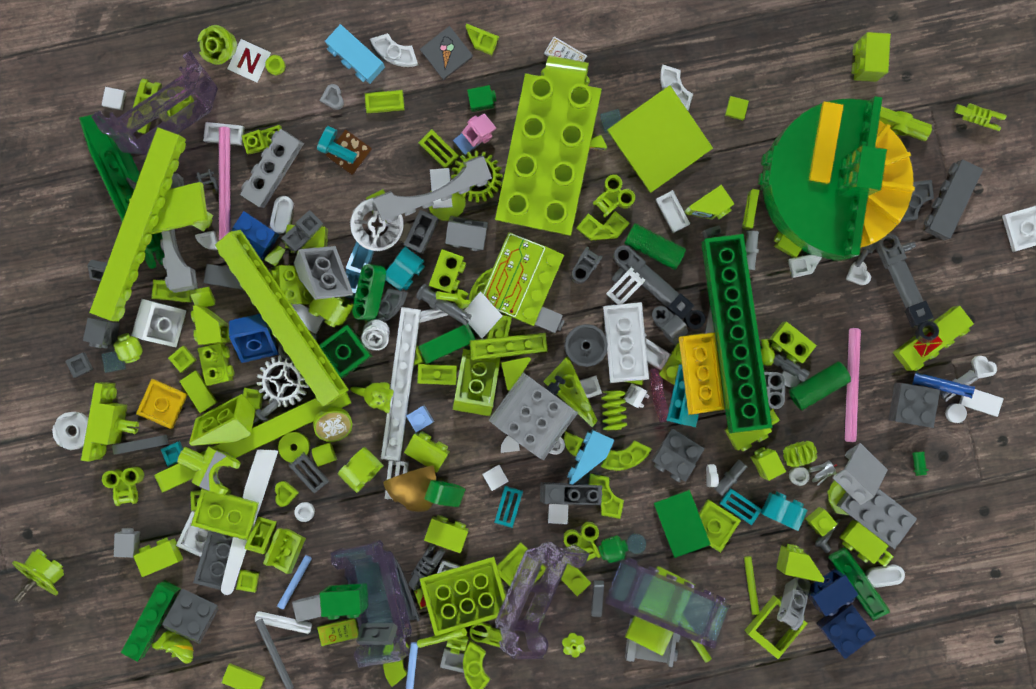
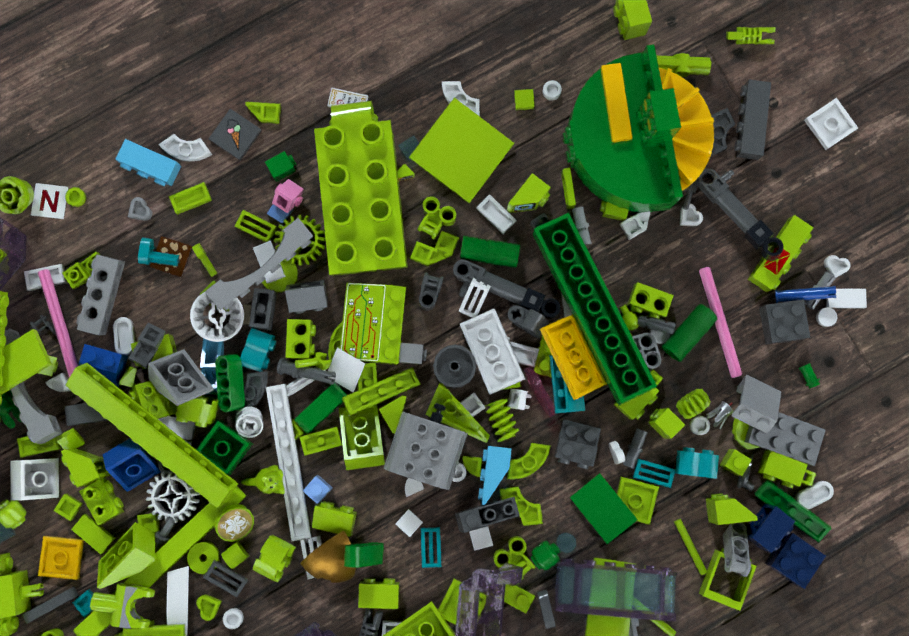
camera: 20 degrees left, 5 degrees down
none -> lime bar [192,243,218,277]
none -> white tile [542,80,562,101]

